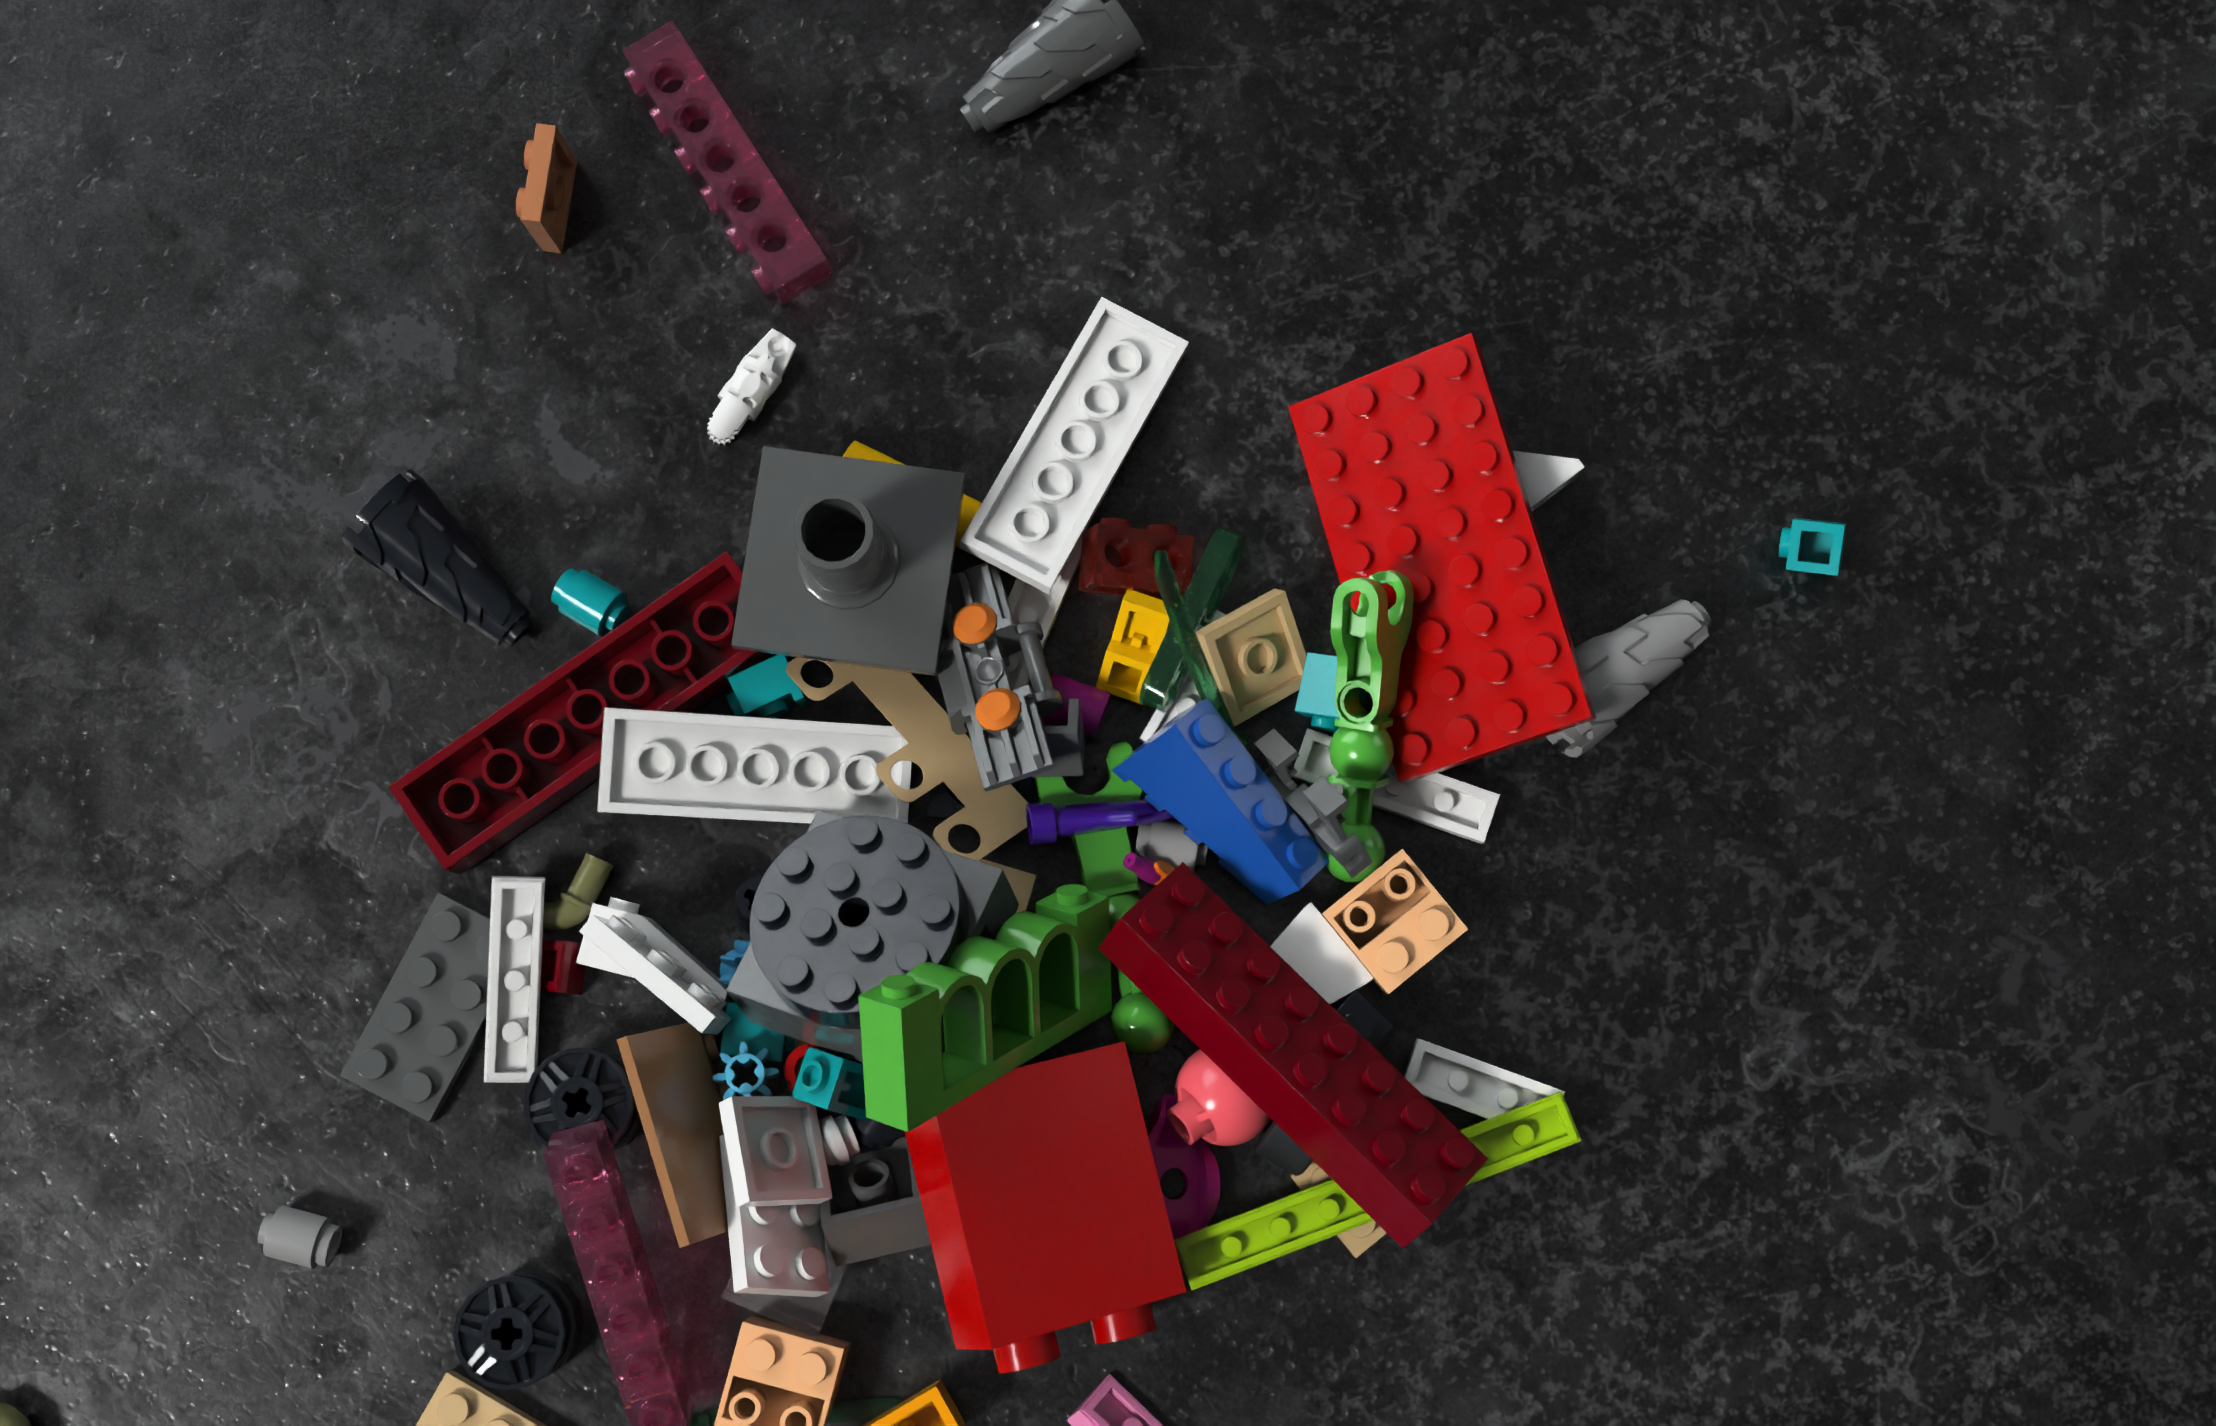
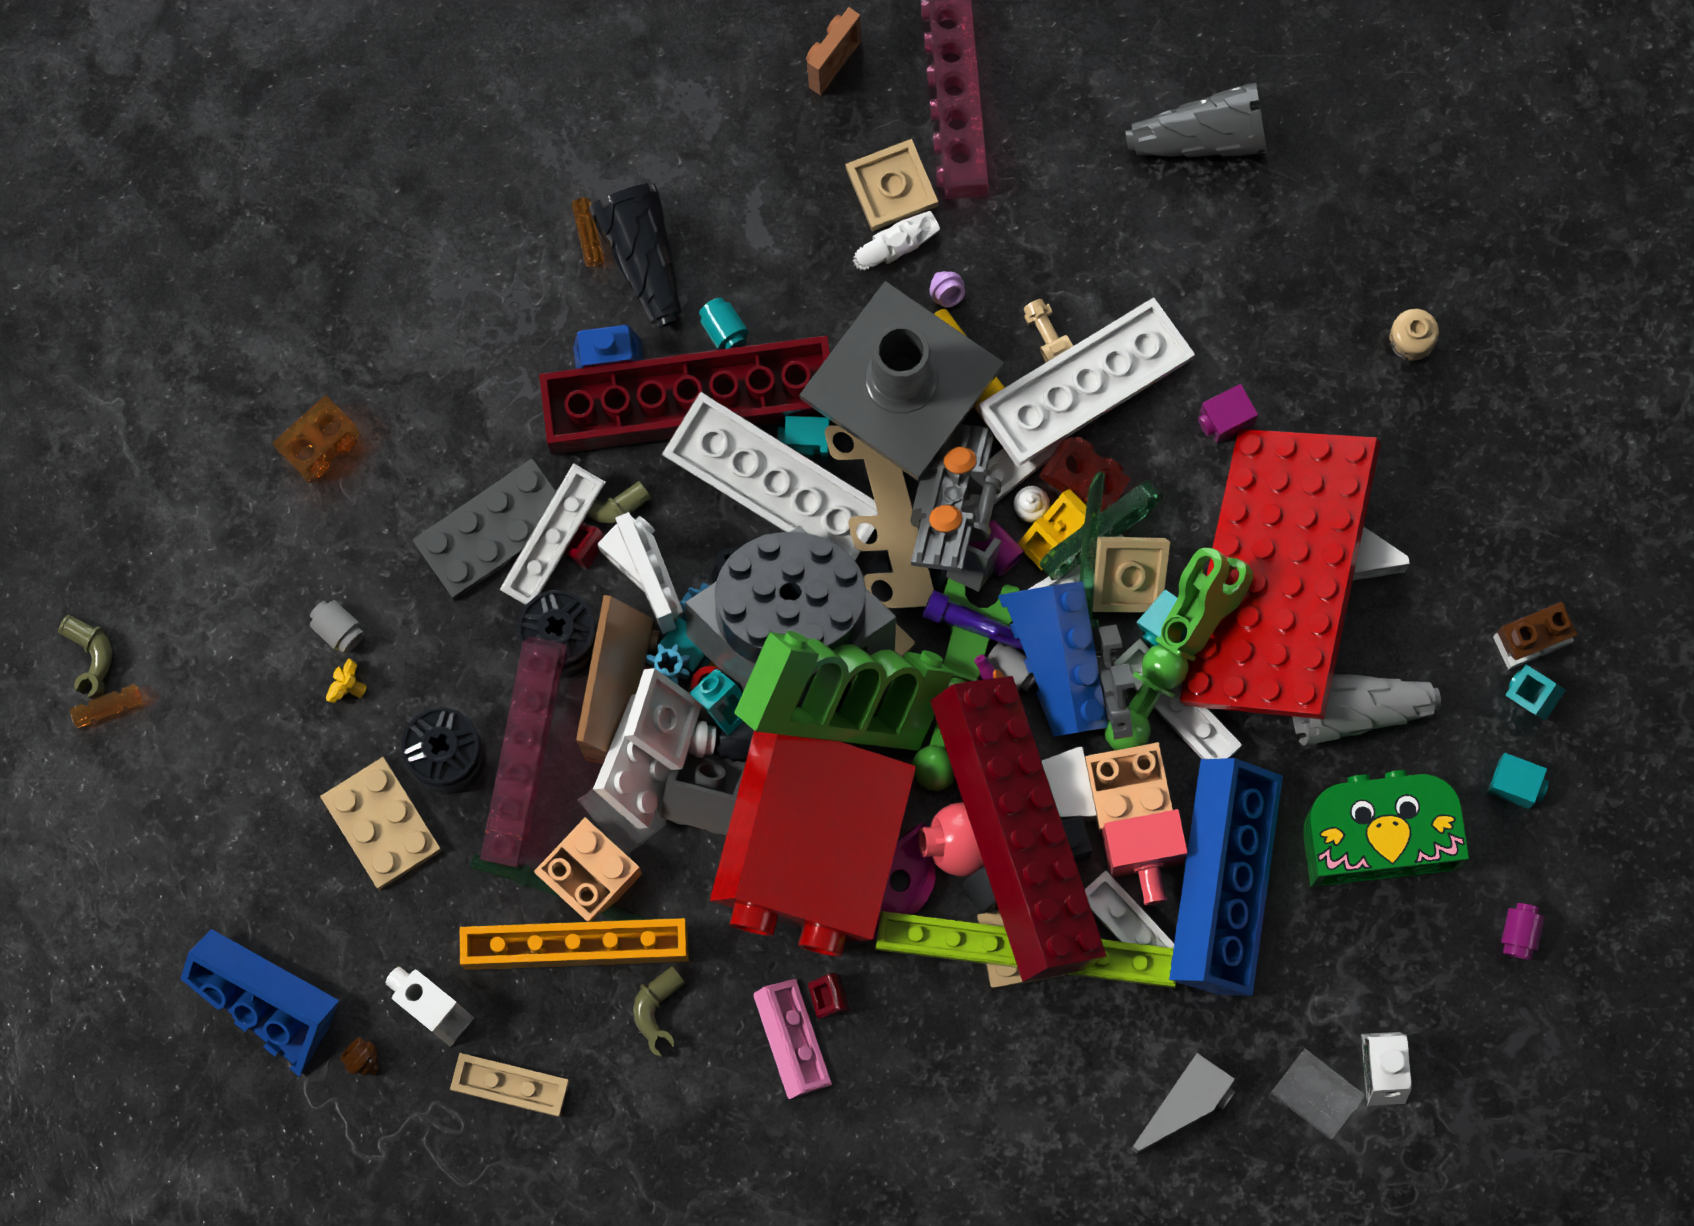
camera: 30 degrees right, 5 degrees down
none -> clear orange brick [272,395,360,482]
none -> yellow plant [326,658,367,703]
none -> clear orange axle [571,197,604,267]
none -> blue torso [573,325,644,369]
none -> dark red slope [808,972,850,1019]
none -> tan plate [845,139,938,231]
none -> lavender plate [929,271,965,307]
none -> white plate [1013,486,1050,523]
none -> tan bar [1023,299,1073,363]
none -> coral brick [1101,809,1187,905]
none -> light grey slope [1131,1053,1235,1154]
none -> blue brick [1169,758,1283,996]
none -> magenta brick [1198,384,1258,444]
none -> clear plate [1271,1049,1366,1140]
none -> green brick [1303,770,1469,888]
none -> white torso [1361,1032,1411,1106]
none -> tan head [1389,309,1439,361]
none -> teal brick [1487,753,1549,809]
none -> reddish brown hips [1493,602,1578,670]
none -> magenta brick [1501,903,1545,960]

